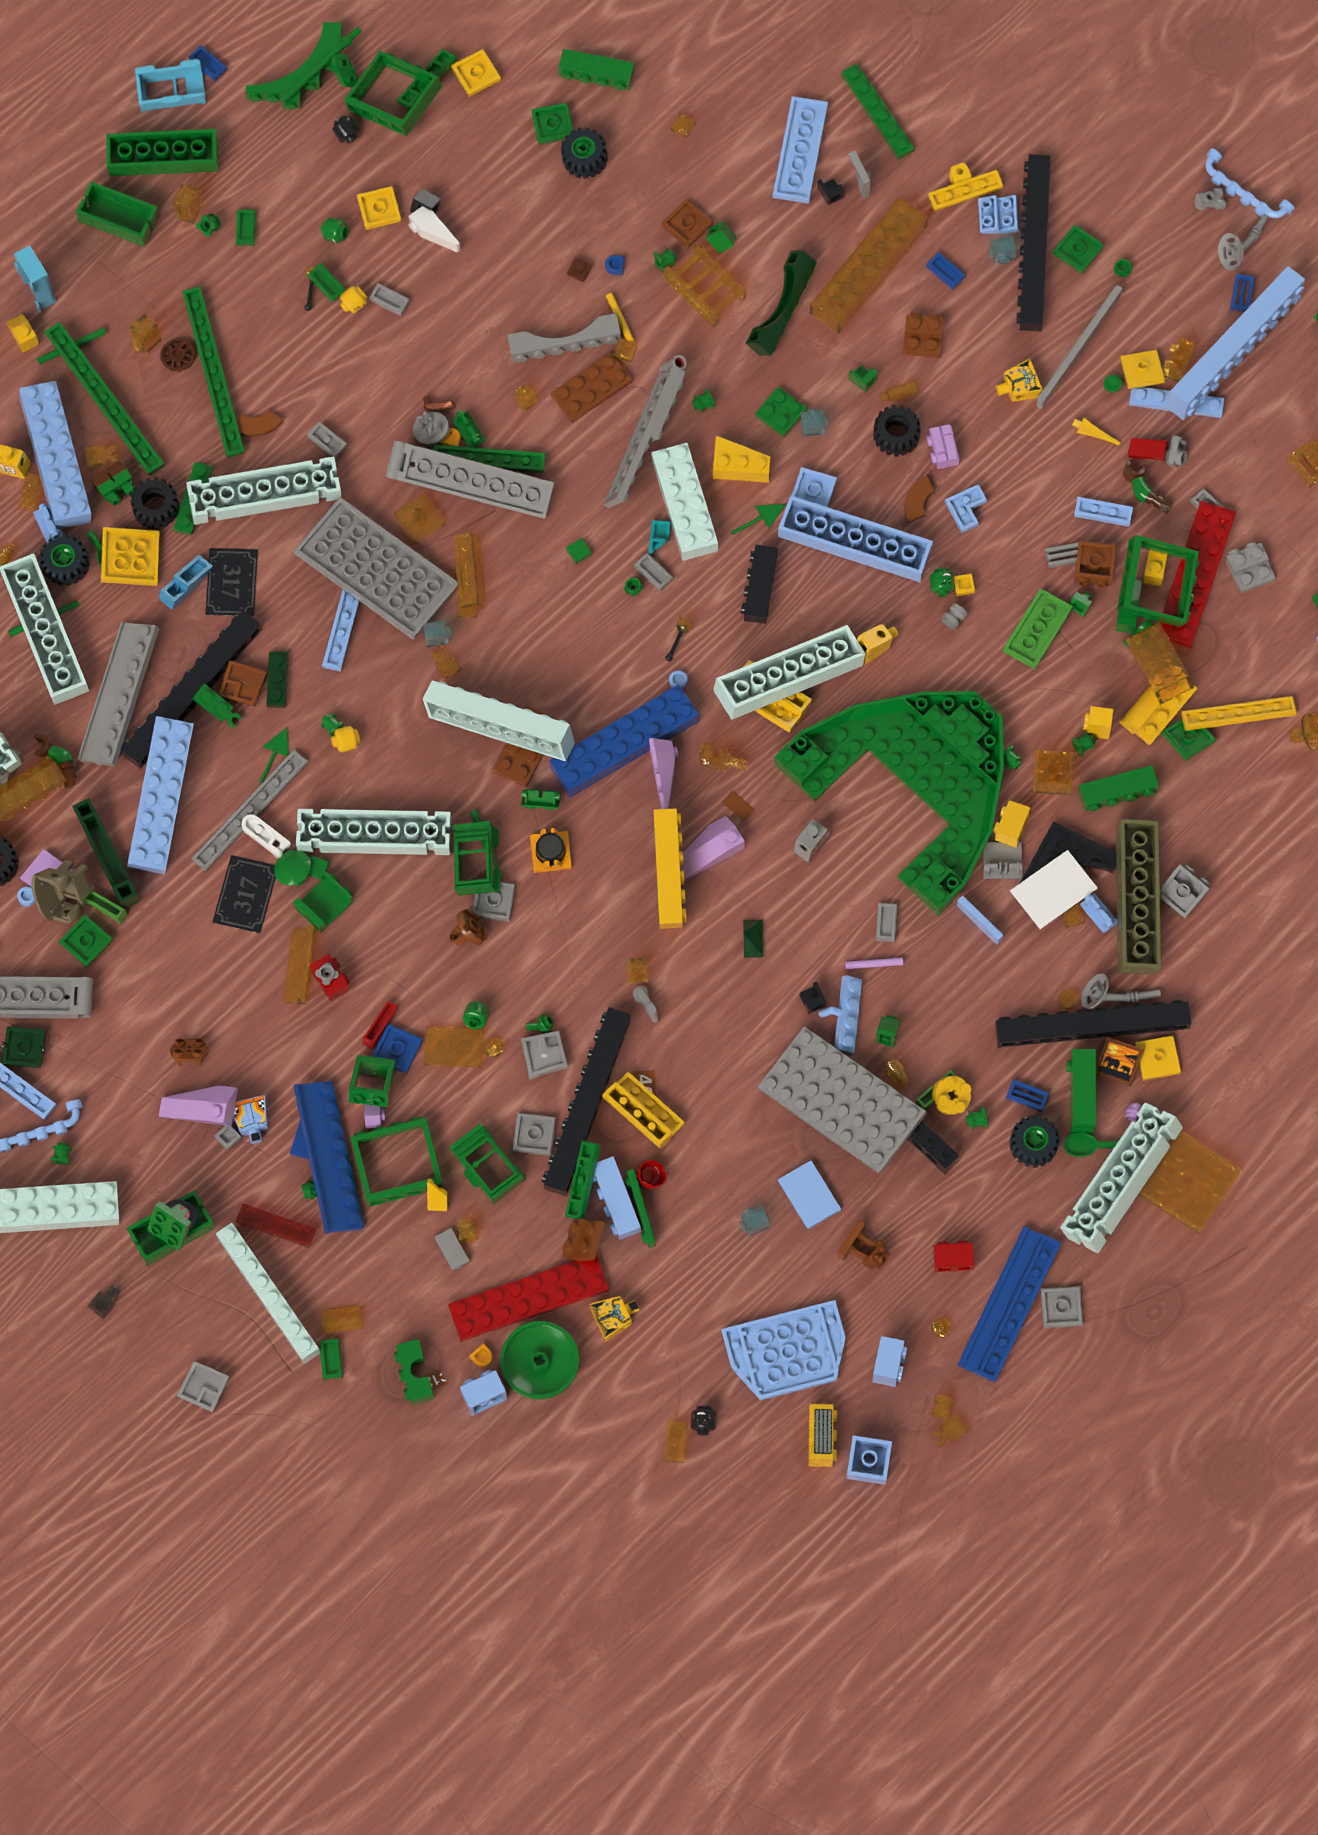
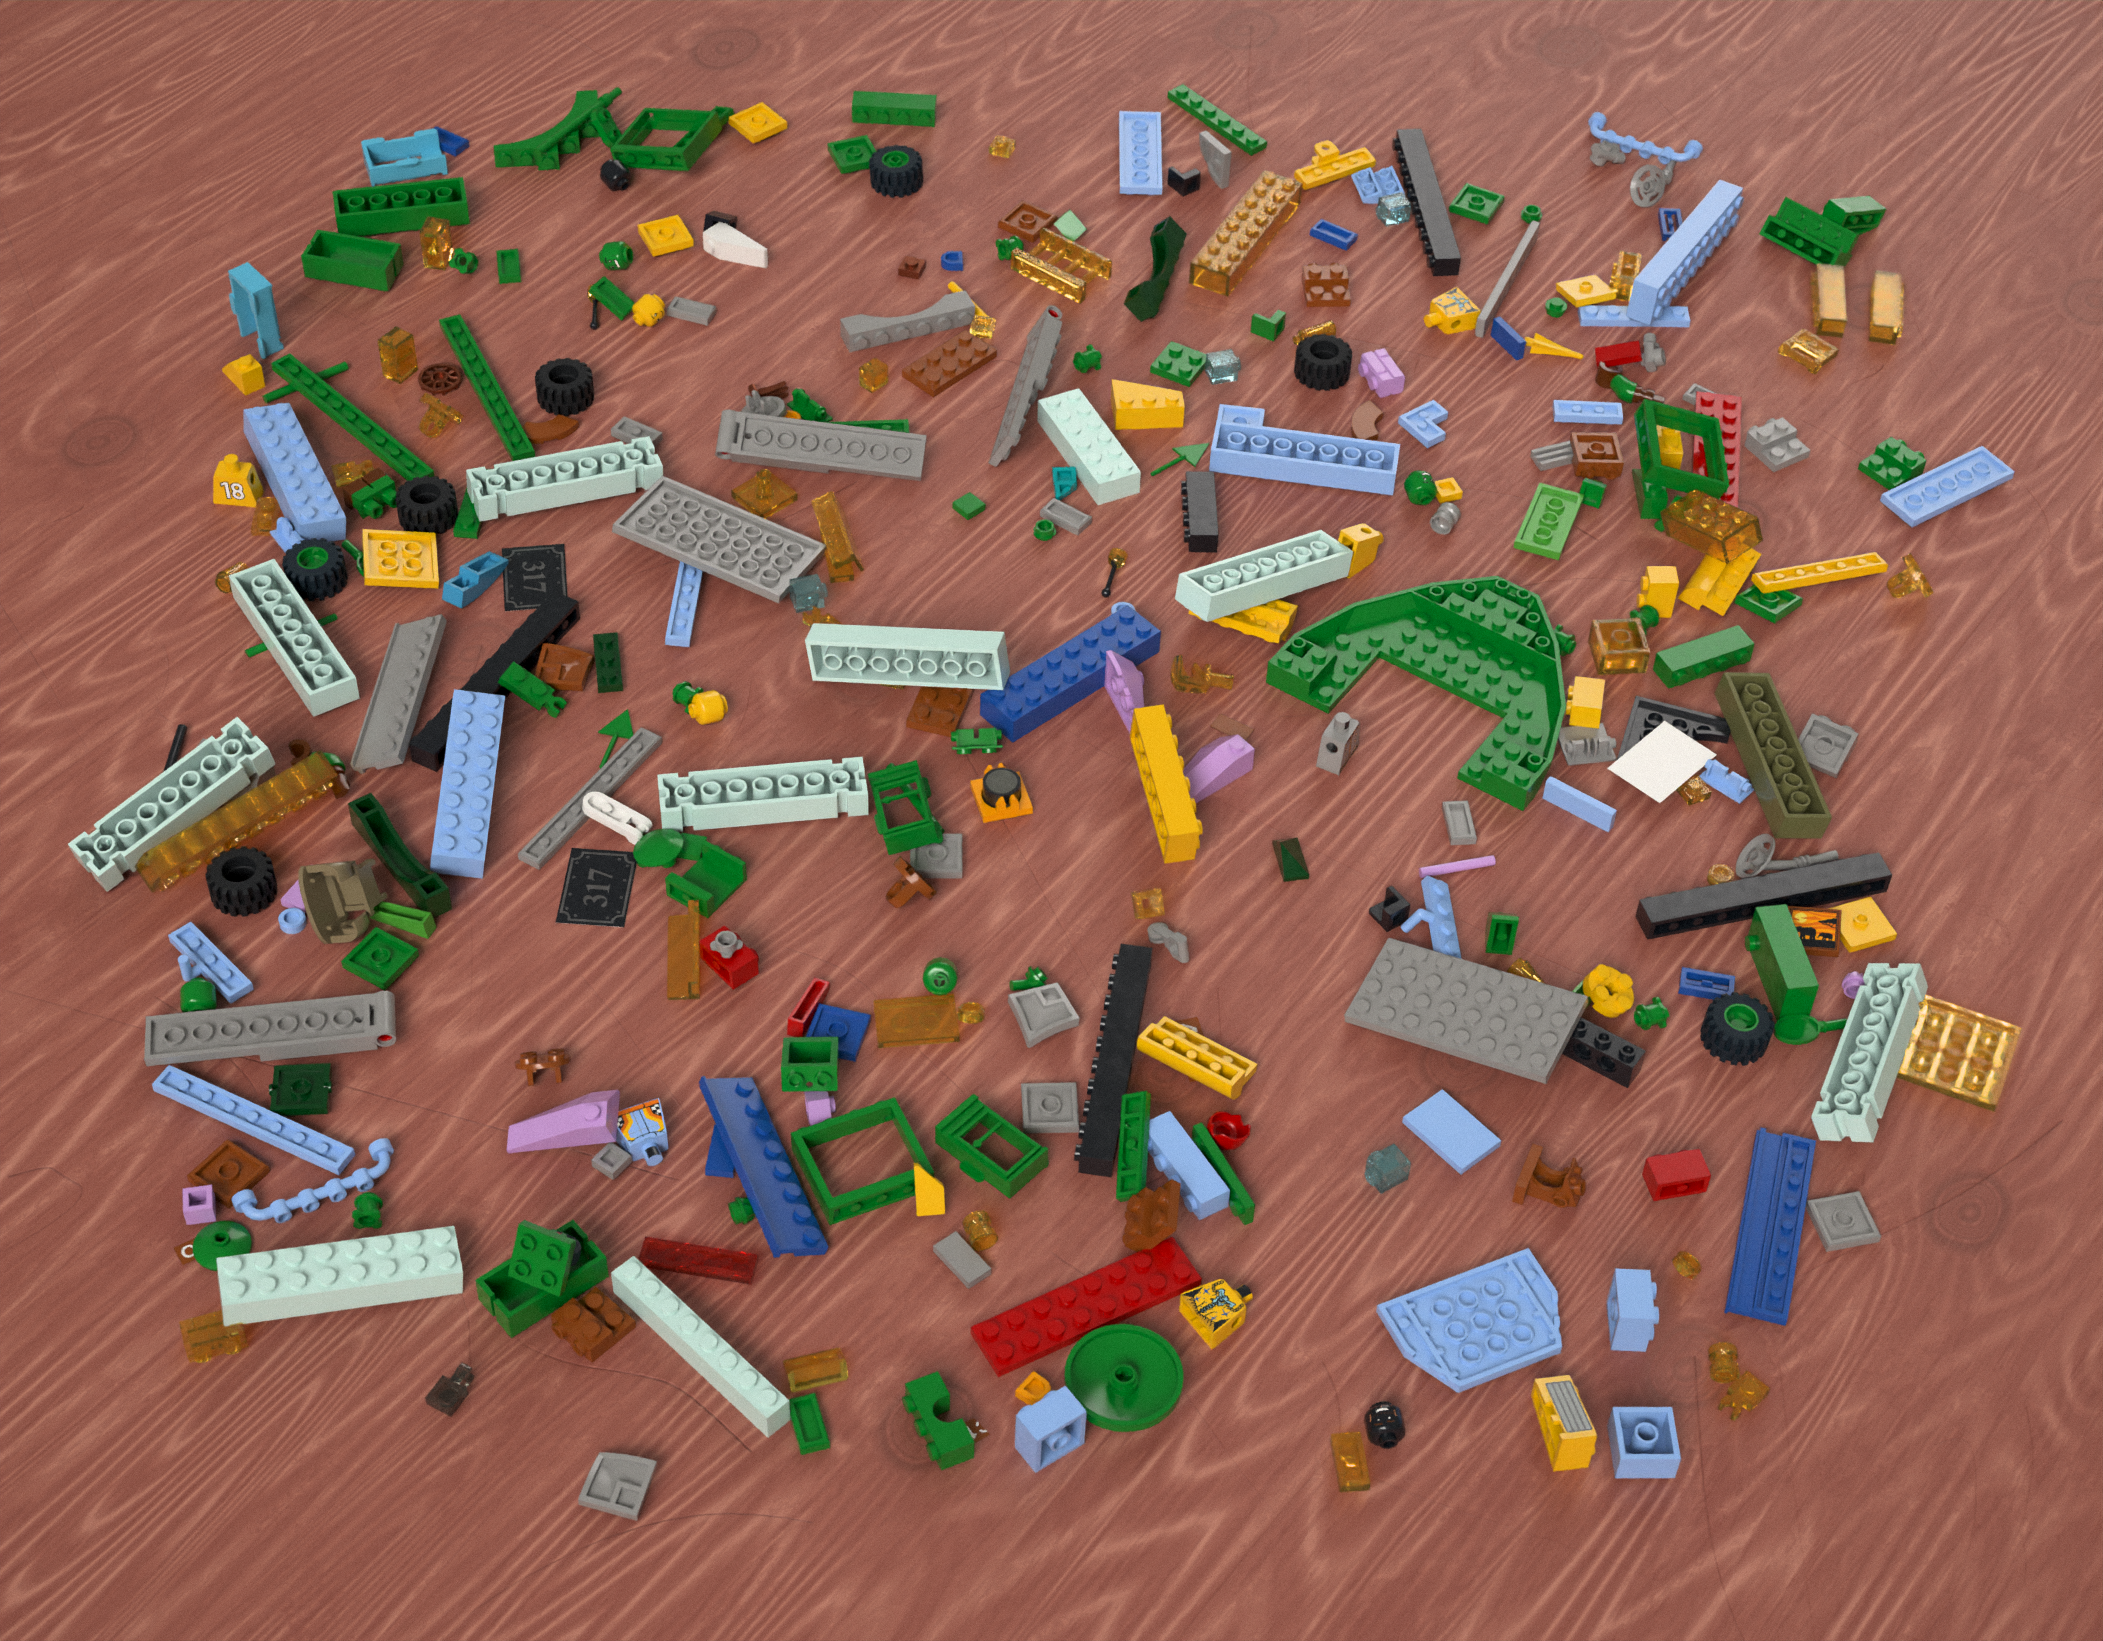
camera: 15 degrees left, 25 degrees down
none -> clear yellow tile [419,393,464,438]
none -> black tyre [535,358,594,416]
none -> dark orange plate [551,1287,636,1363]
none -> blue tile [1491,316,1526,361]

